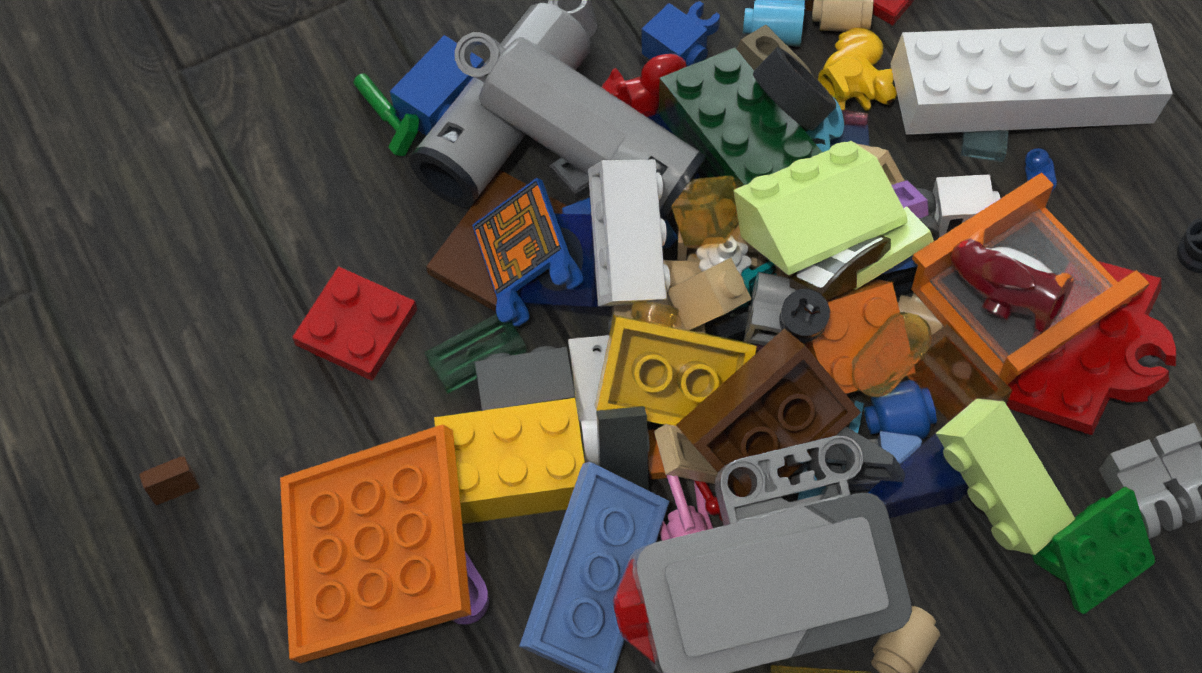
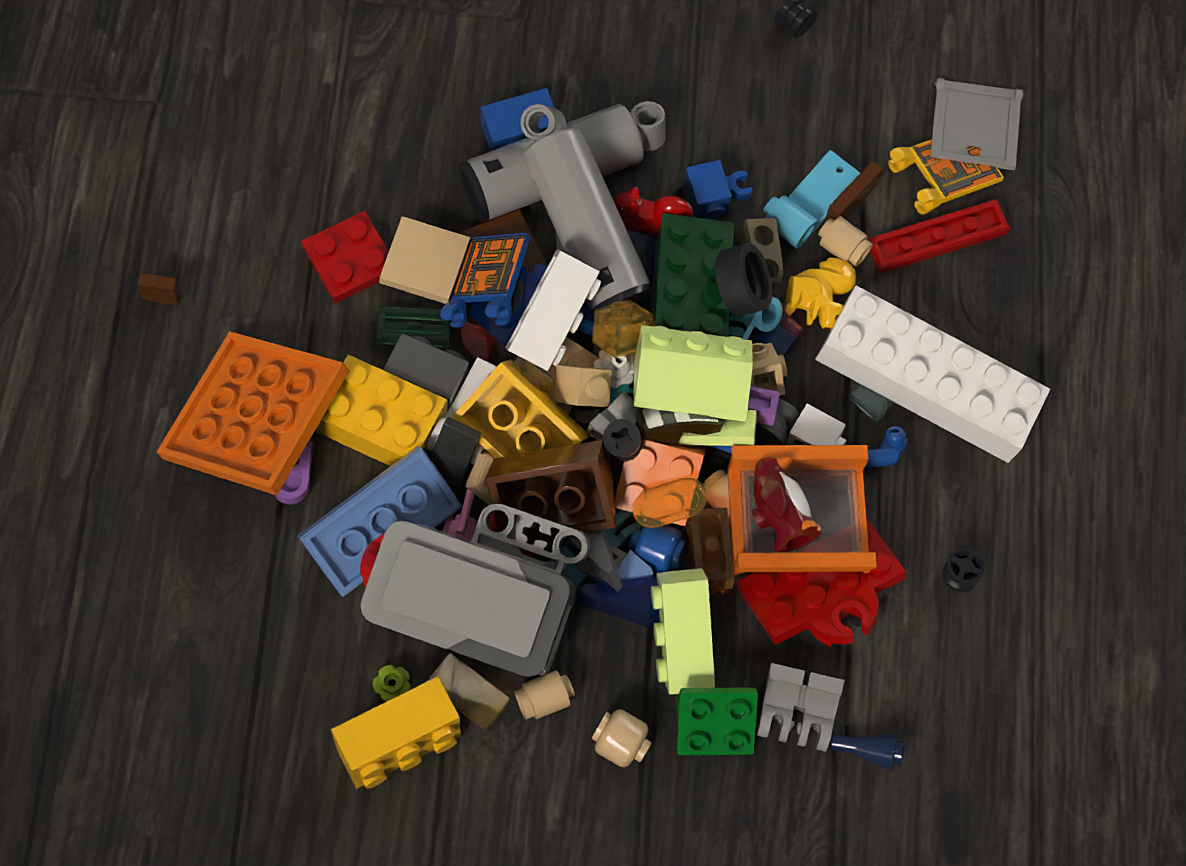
camera: 25 degrees right, 5 degrees up
green piece [353,73,419,156] -> none
none -> tan tile [379,216,470,304]
none -> clear red tile [461,322,497,362]
none -> tan head [591,709,652,767]

